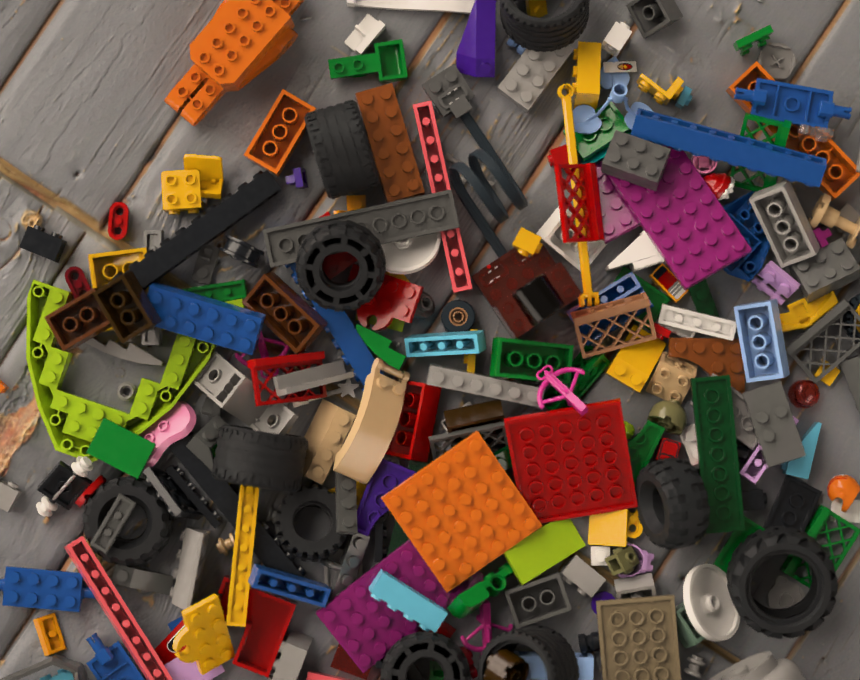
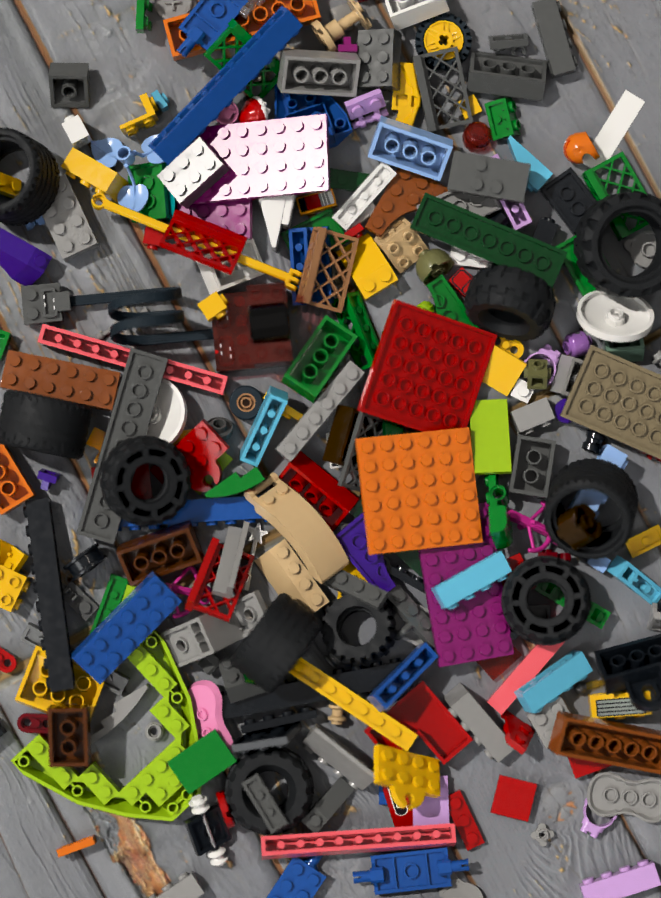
camera: 65 degrees left, 0 degrees up
dark brown brick [92,271,162,344] -> none
dark pink piece [536,365,588,416] -> none
white sticker [603,61,637,73] -> none
none -> green bracket [485,97,521,141]
none -> medium lavender head [562,331,592,358]

